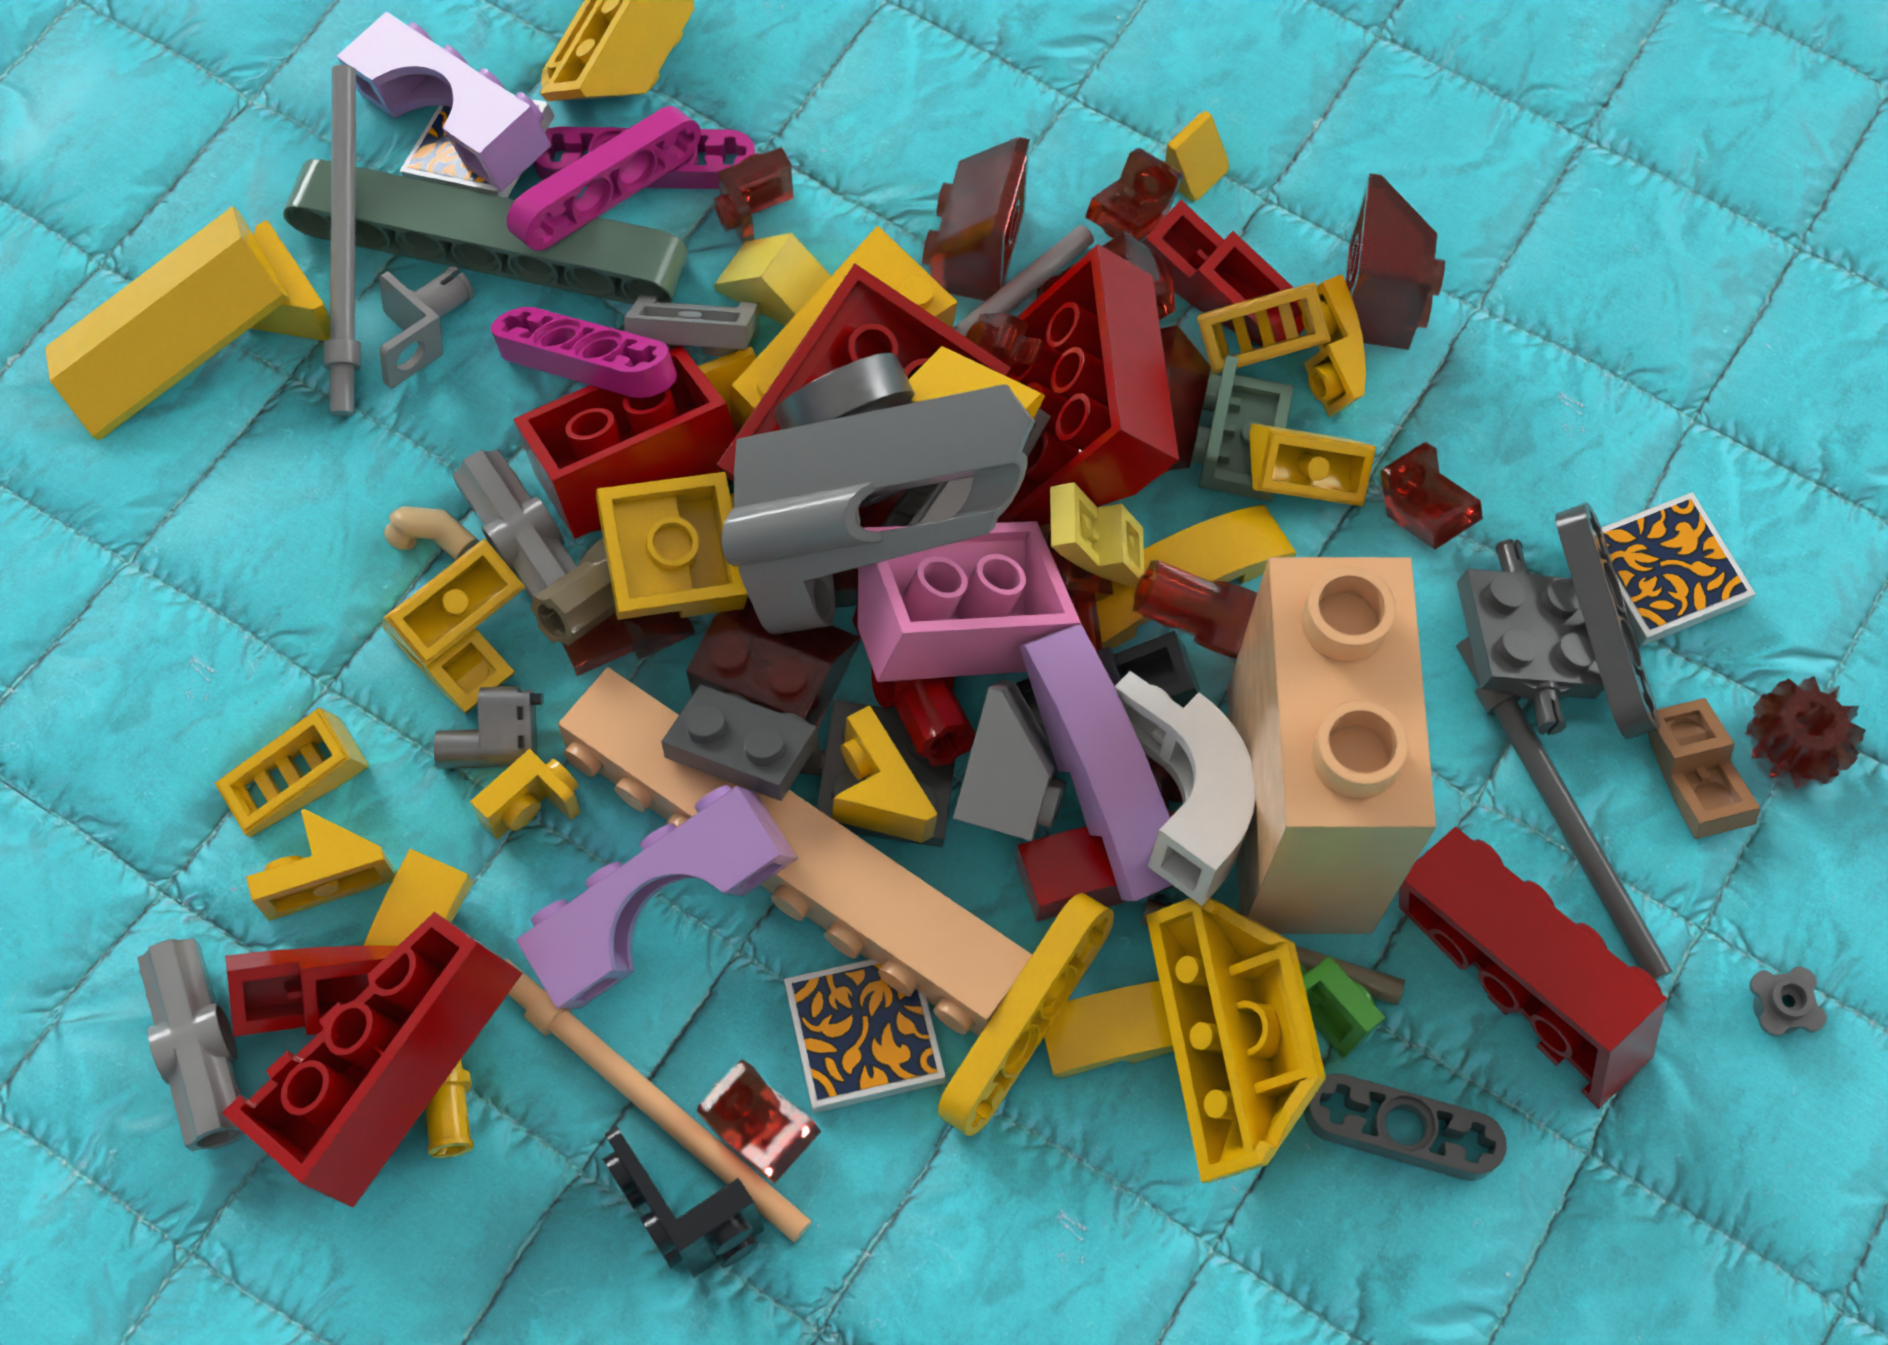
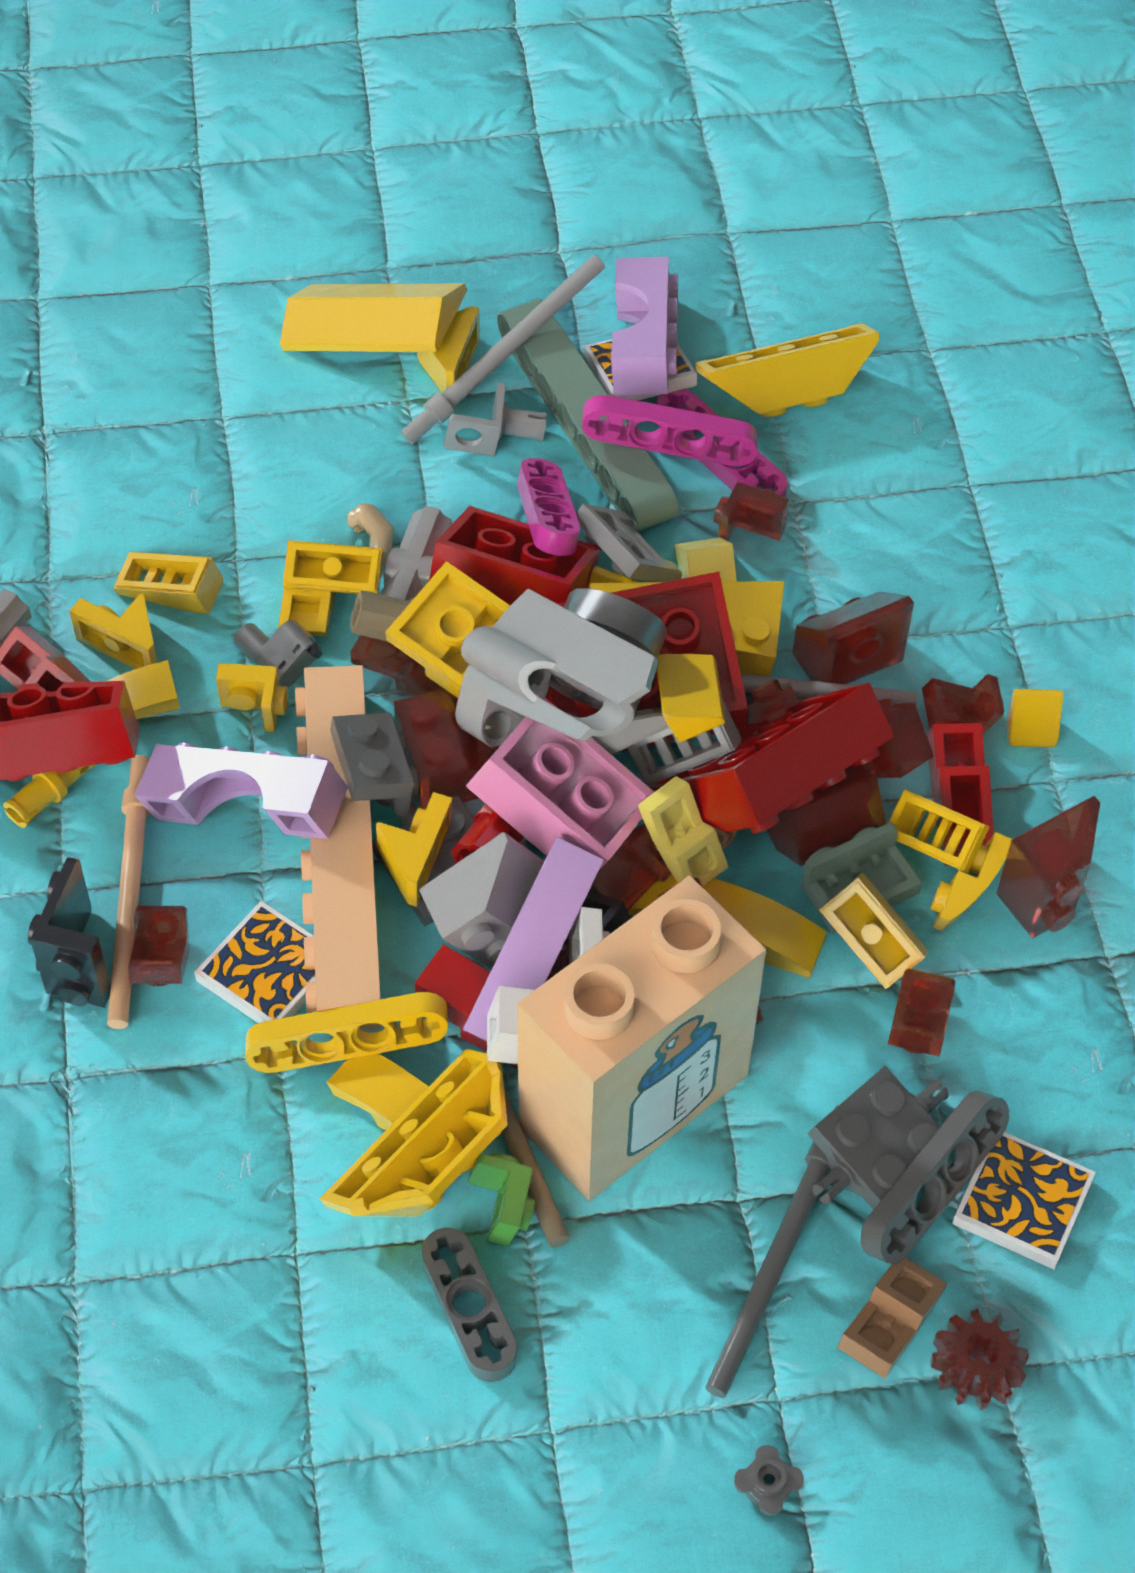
camera: 50 degrees right, 10 degrees down
red wedge [1399,826,1667,1109] -> none

